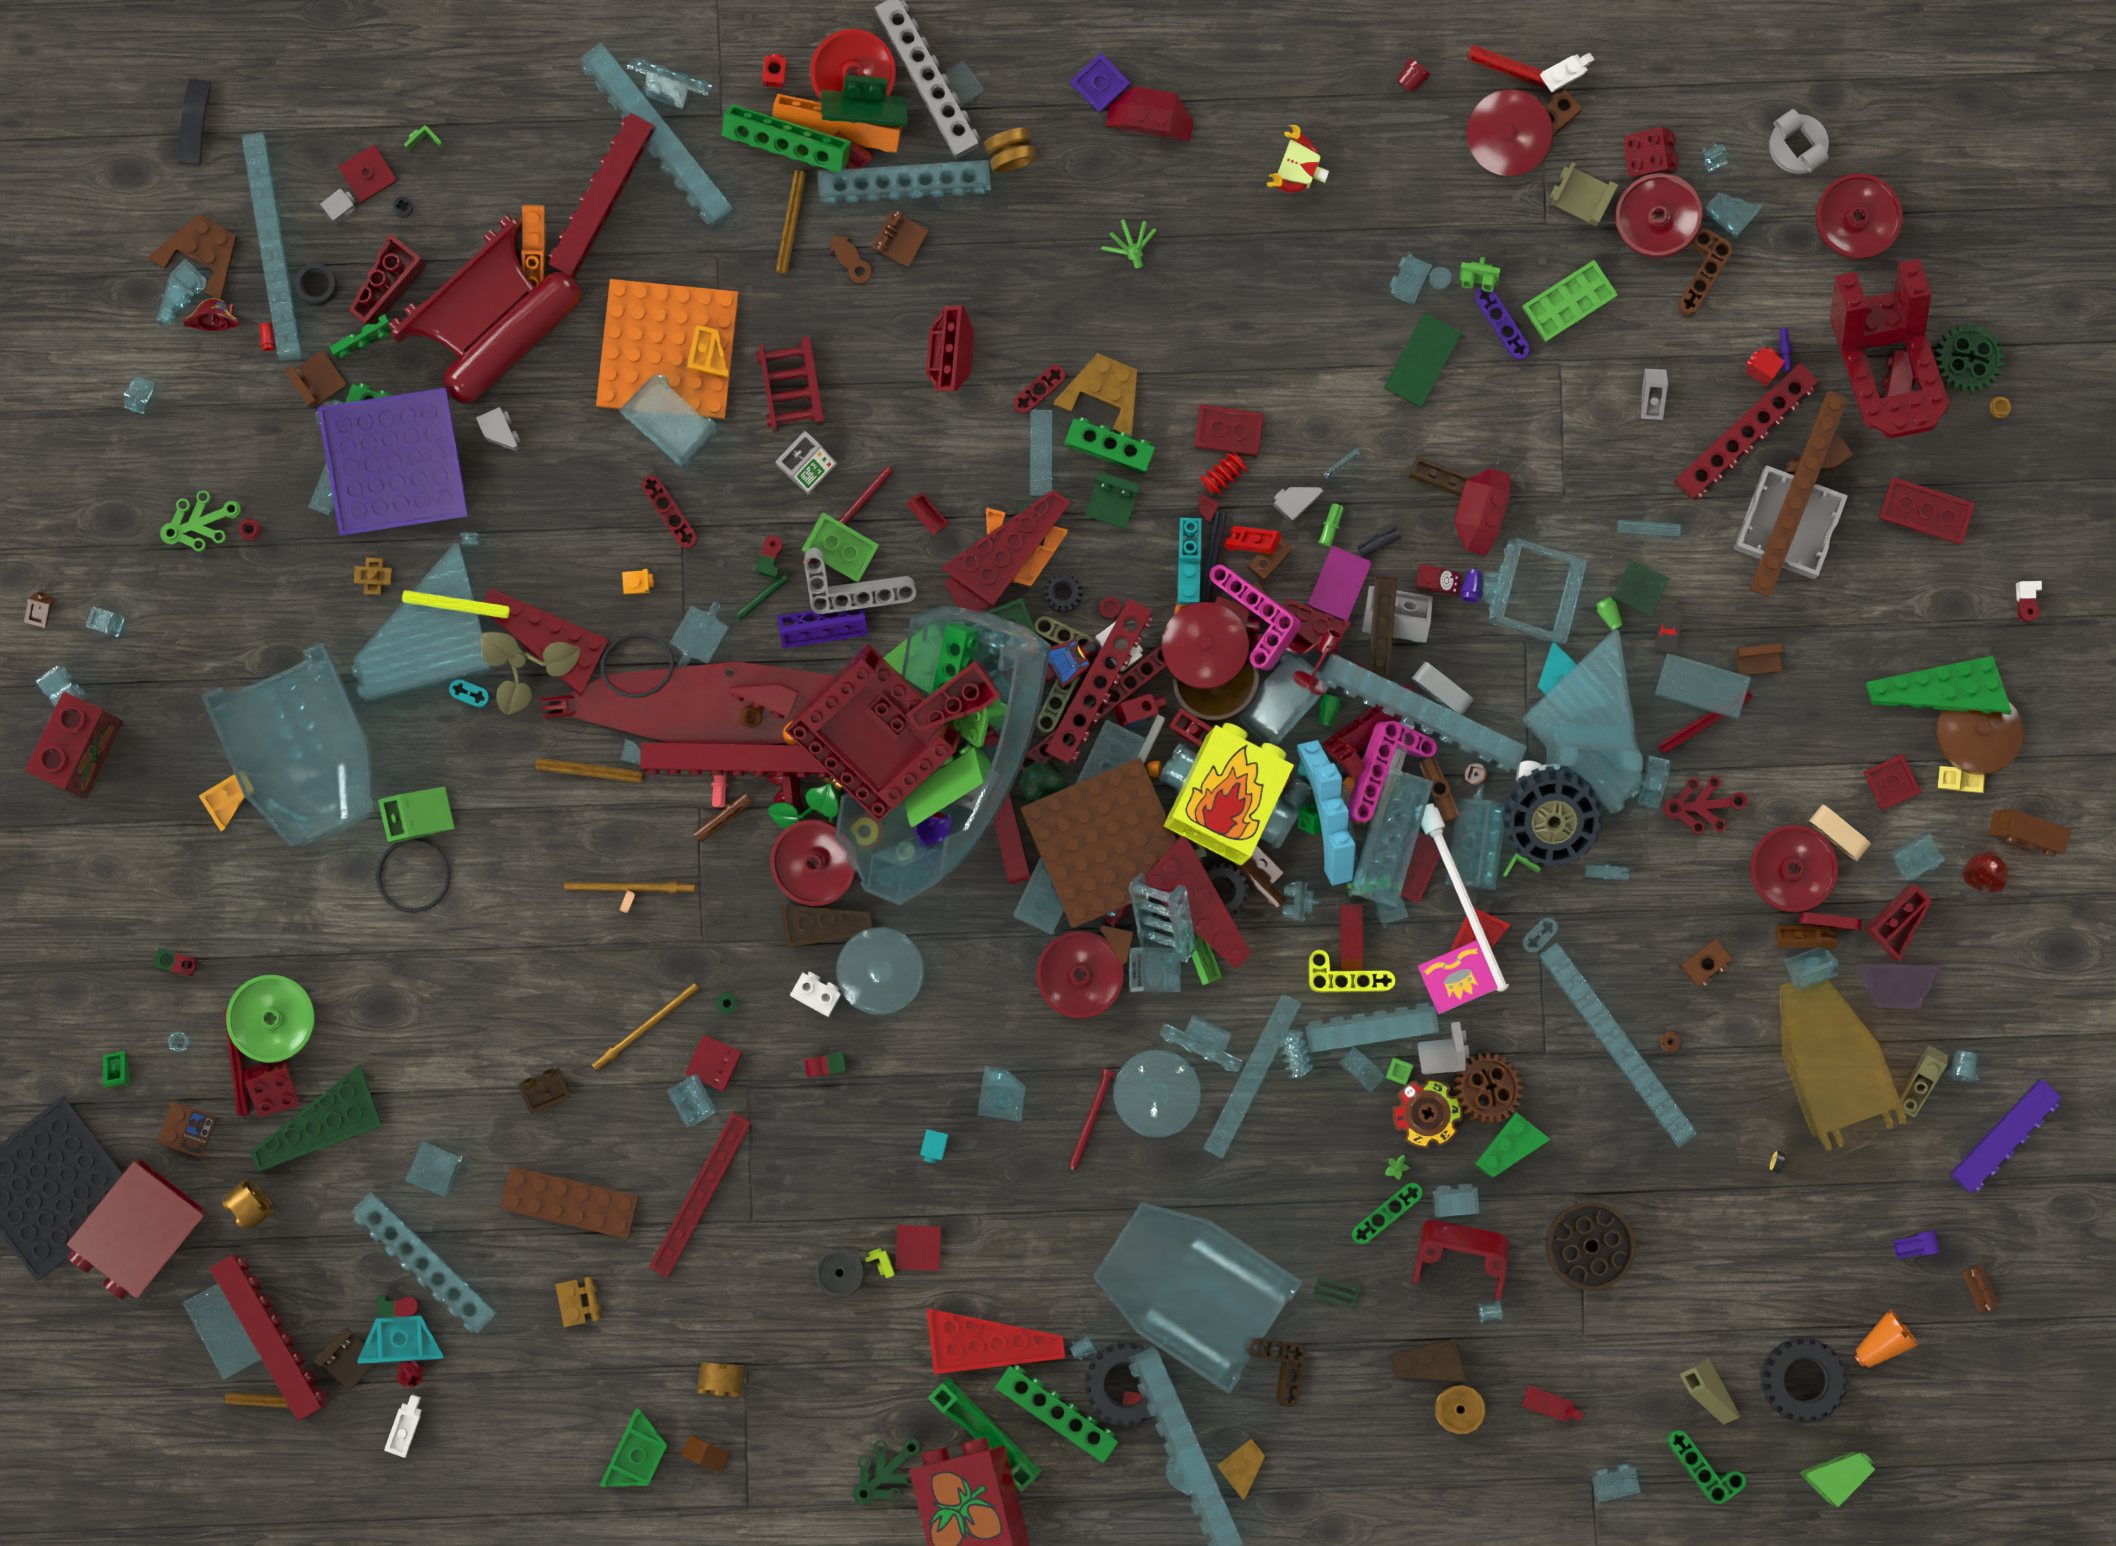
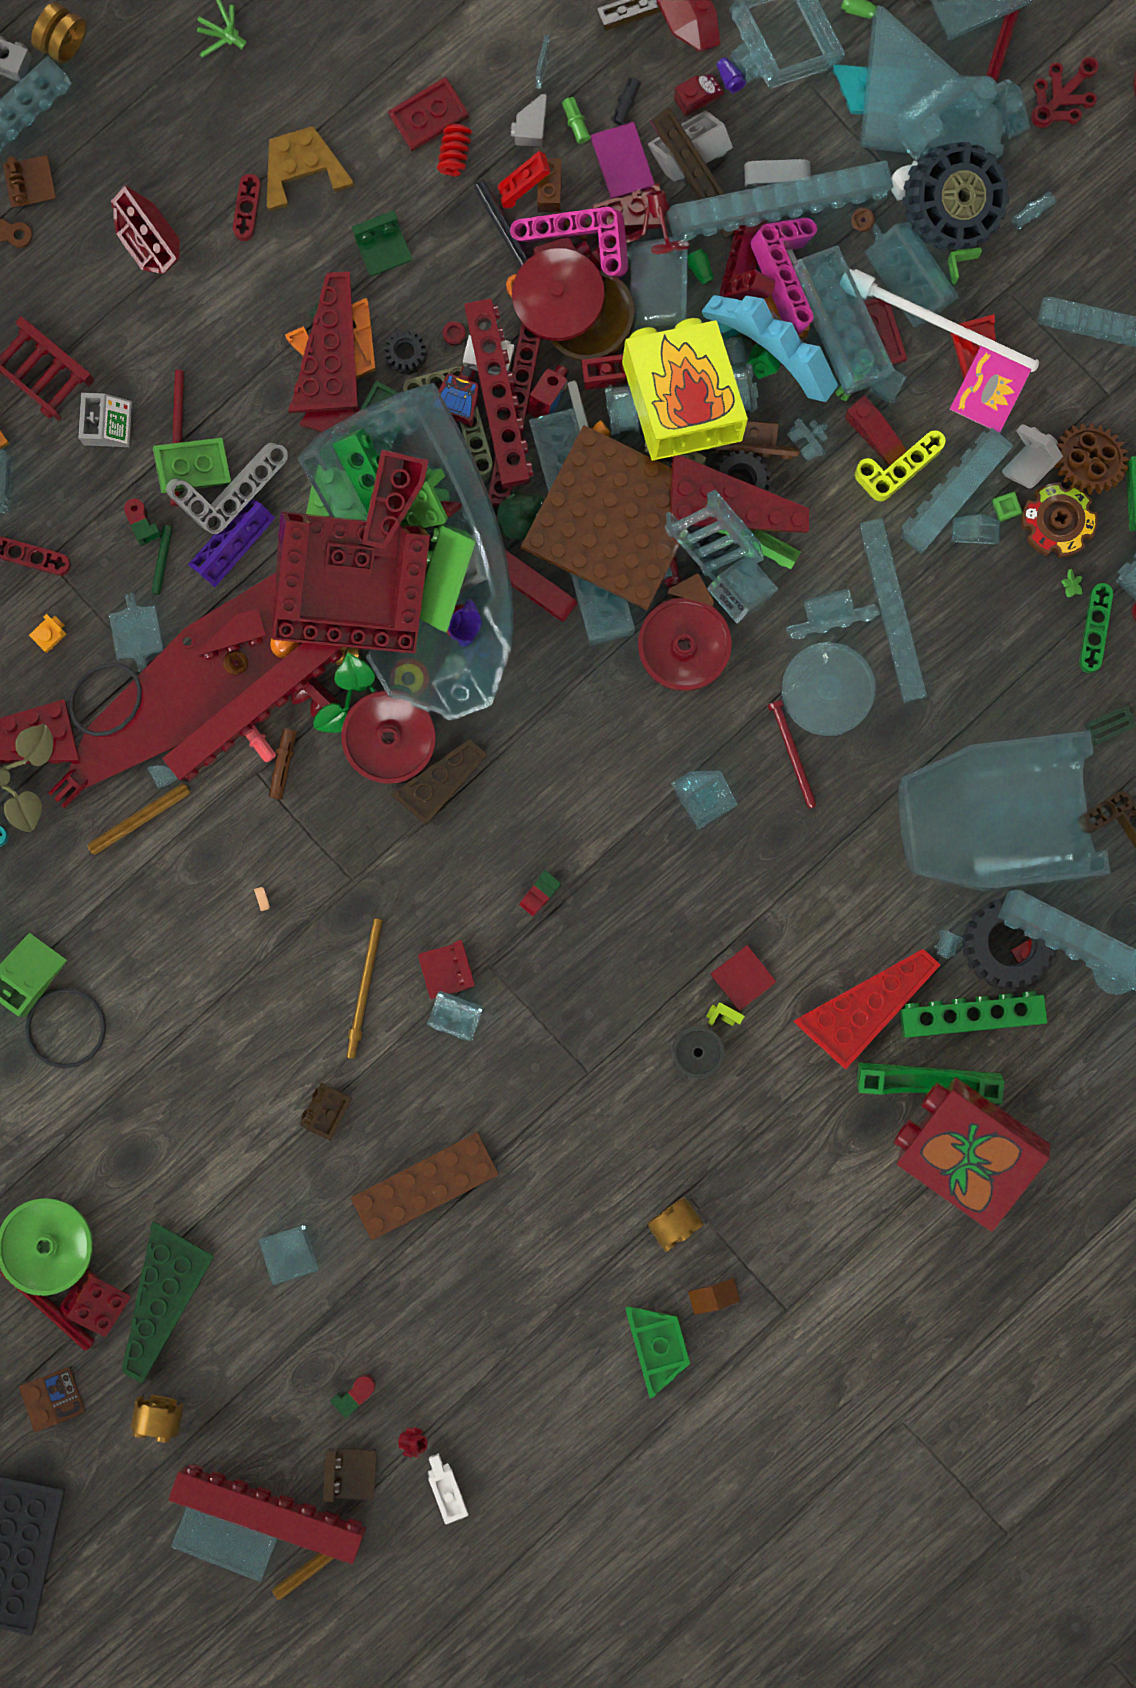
camera: 35 degrees left, 0 degrees up
dark red brick [66,1156,206,1300] -> none
clear light blue brick [351,1192,498,1333] -> none
teal wing [357,1315,443,1364] -> none
pearl gold plate [555,1276,601,1327] -> none
pearl gold bar [564,881,695,894] -> none
dark red tile [649,1112,752,1278] -> none
dark green plate [716,993,738,1015] -> none
white brick [790,972,842,1017] -> none
clear light blue dish [836,927,924,1015] -> none
dark green plant [853,1438,921,1505] -> none
dark red plate [906,492,949,536] -> none
teal brick [920,1129,949,1164] -> none
clear light blue tile [1030,410,1052,496] -> none
green brick [1065,417,1155,475] -> none
teal slope [1177,518,1202,605] -> none
dark red tile [1198,494,1220,523] -> none
clear light blue piece [1275,1030,1313,1078] -> none
reddish brown piece [1418,756,1461,823] -> none
clear light blue beam [1522,917,1558,953] -> none

